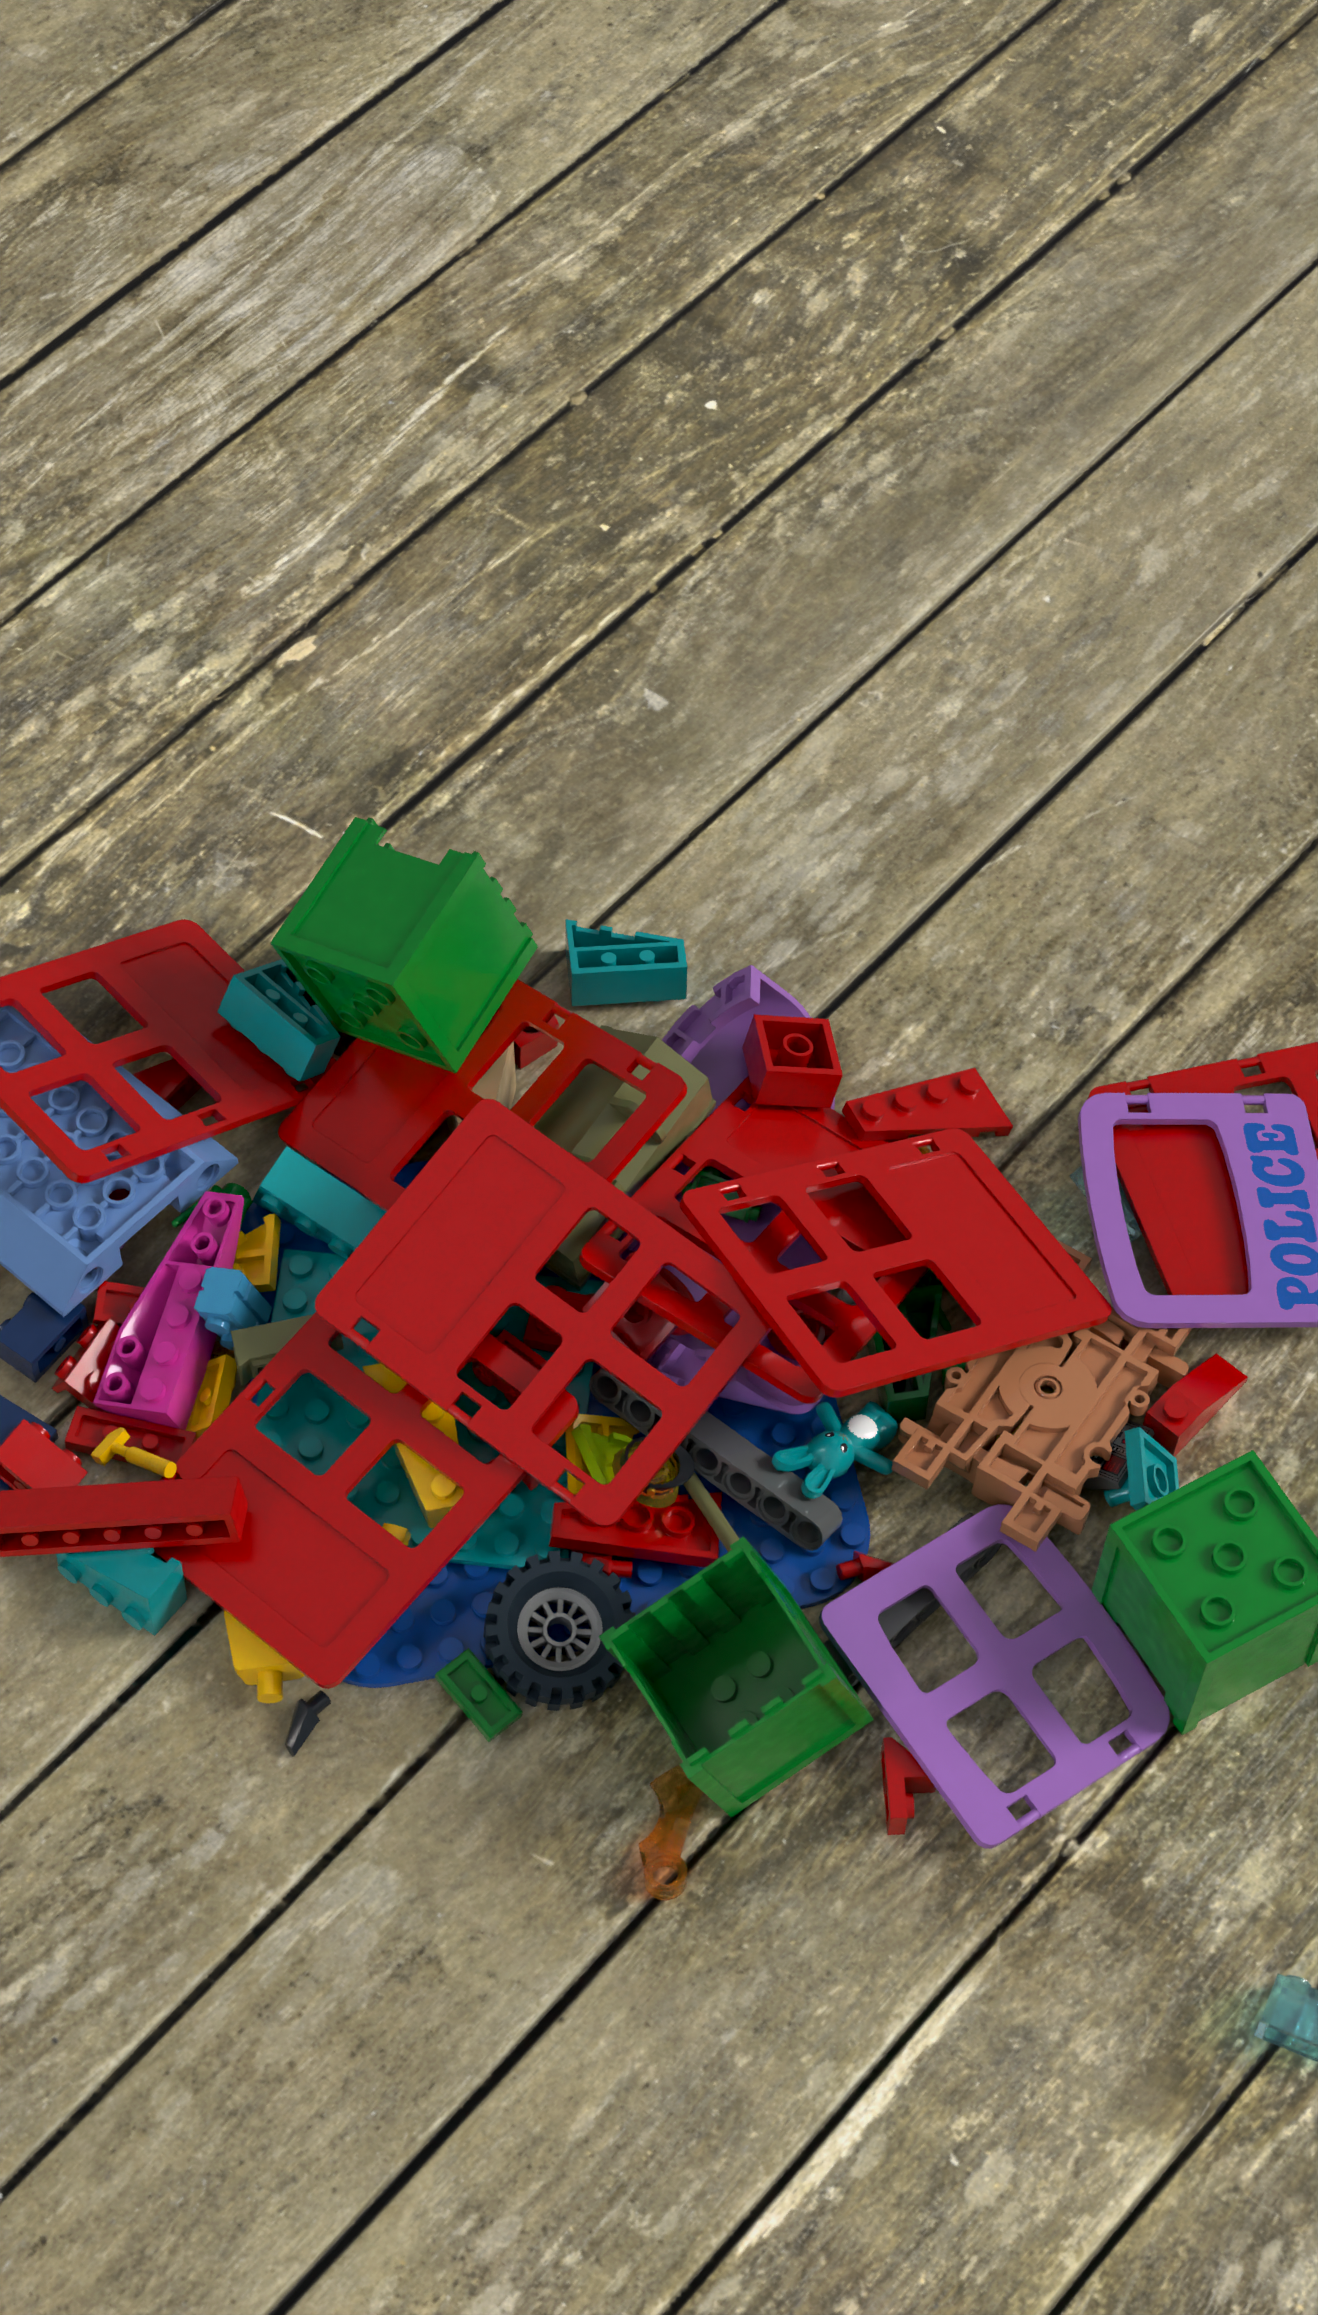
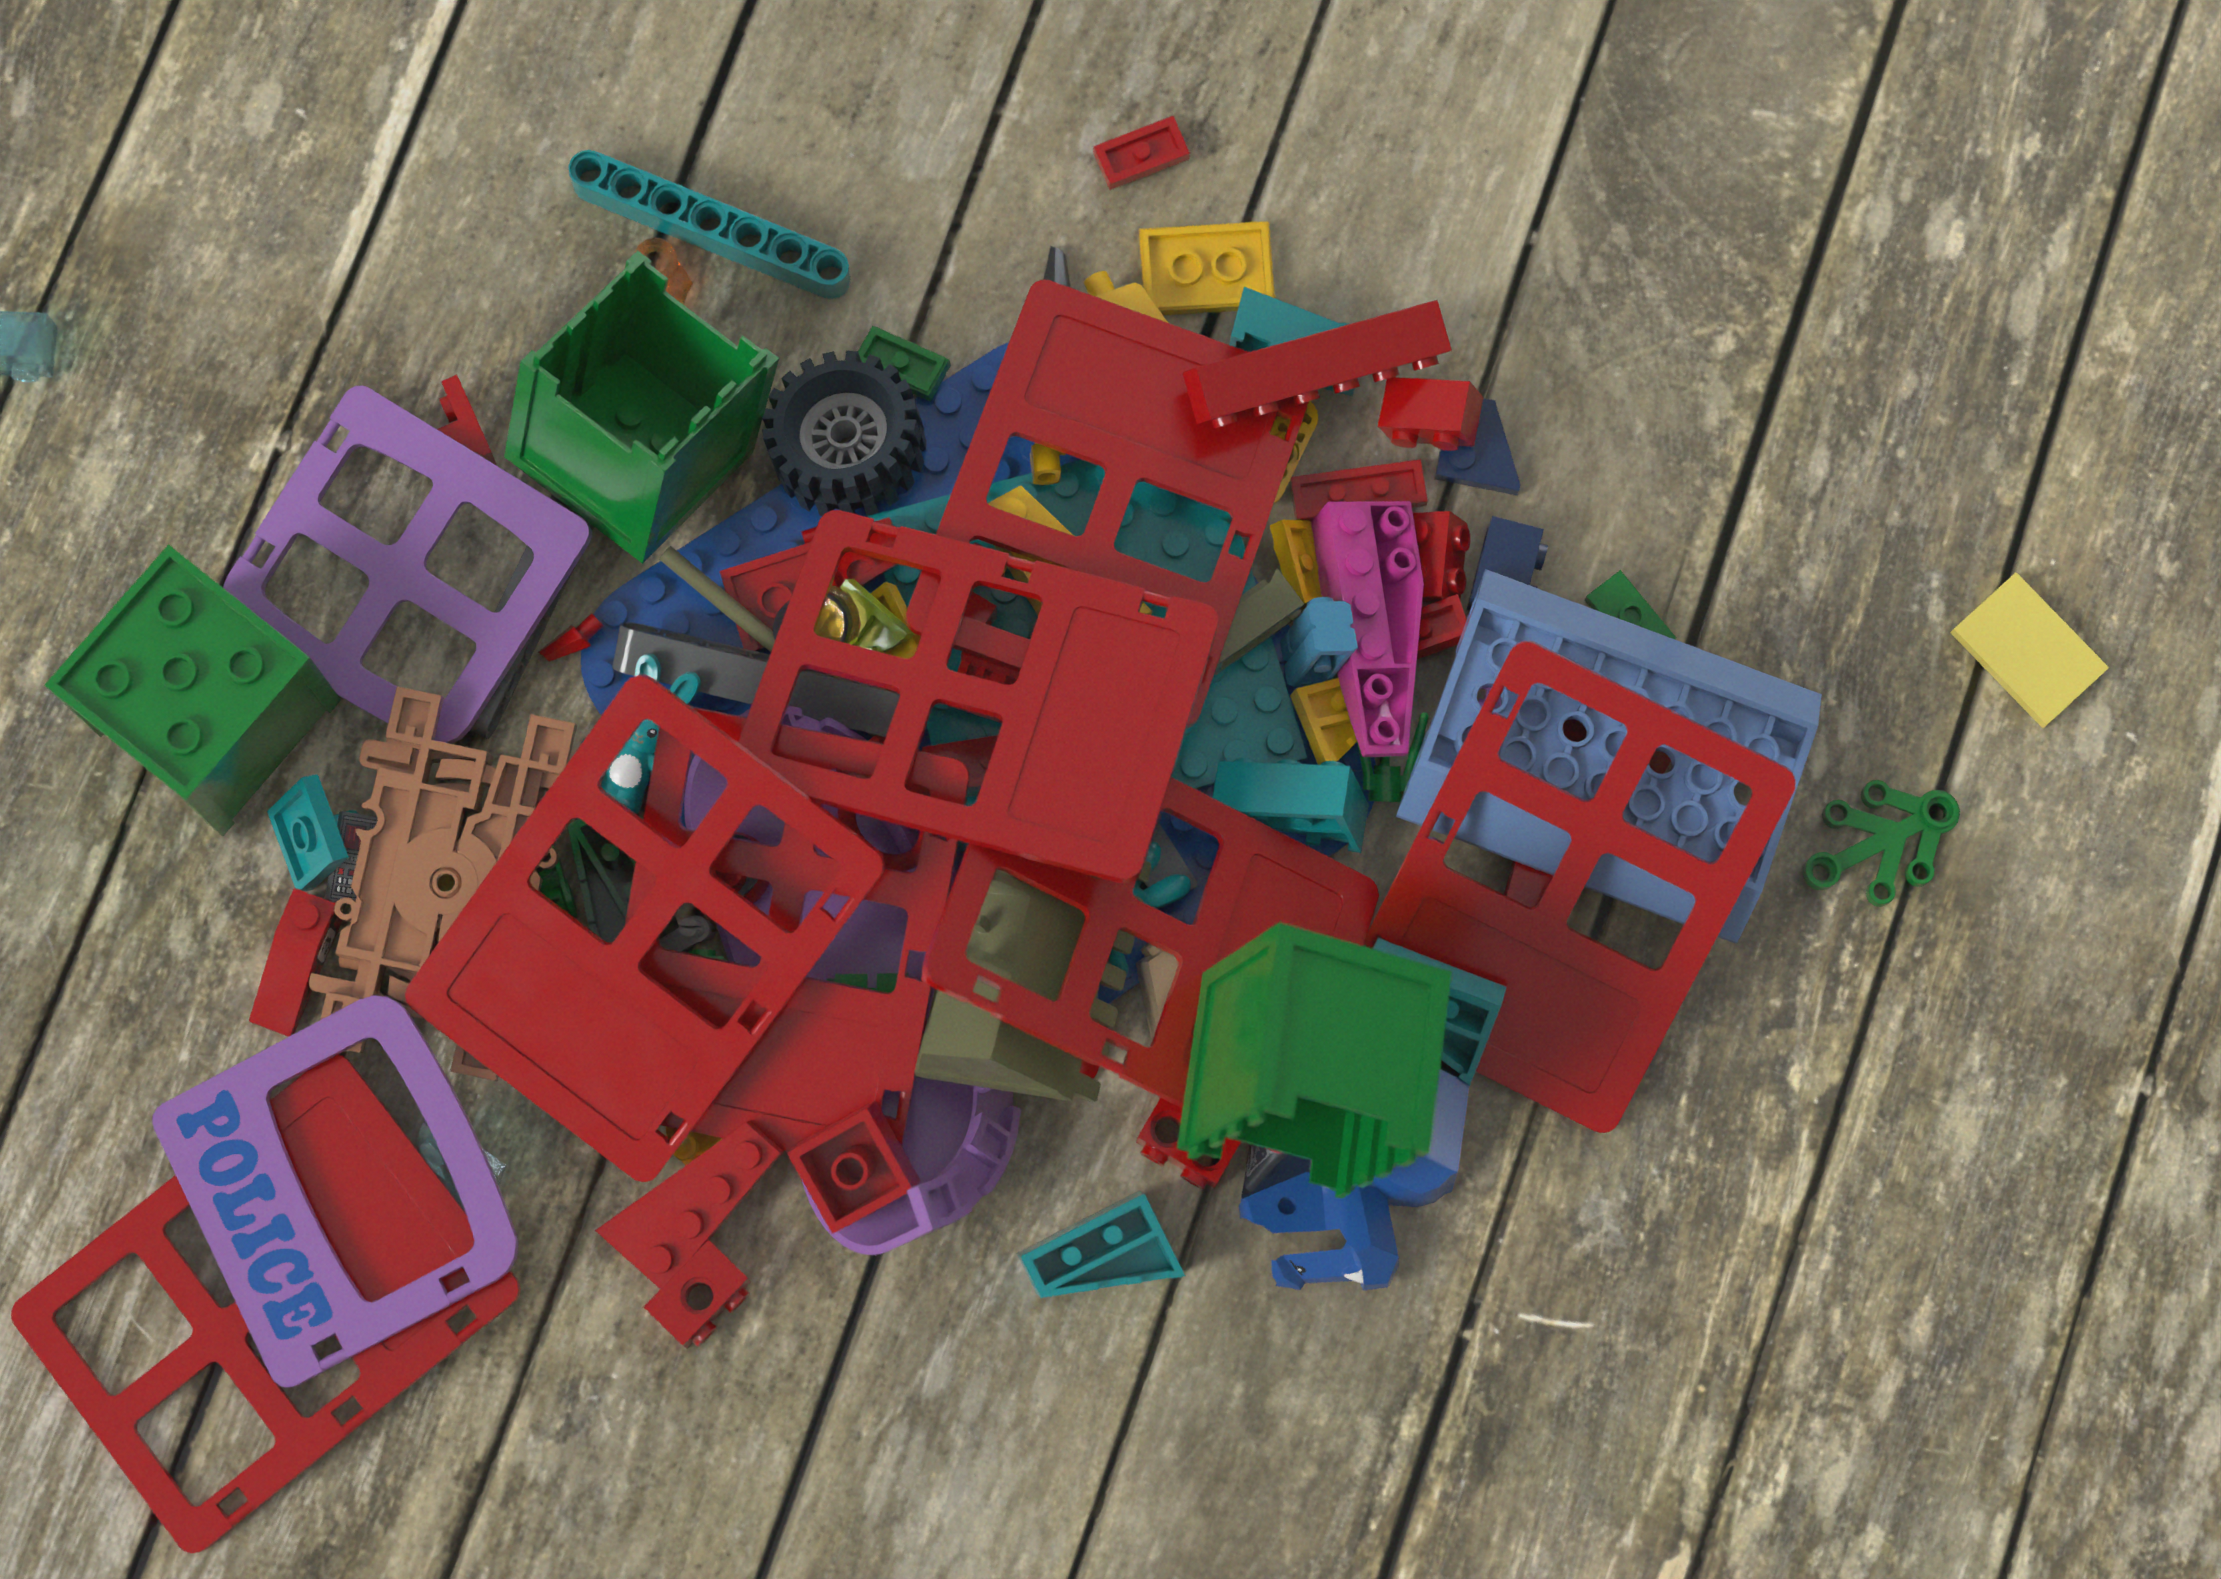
camera: 155 degrees right, 20 degrees up
yellow piece [90,1427,177,1478] -> none
none -> teal beam [568,150,851,299]
none -> red brick [643,1240,751,1349]
none -> red plate [1093,116,1190,190]
none -> yellow tile [1139,221,1275,315]

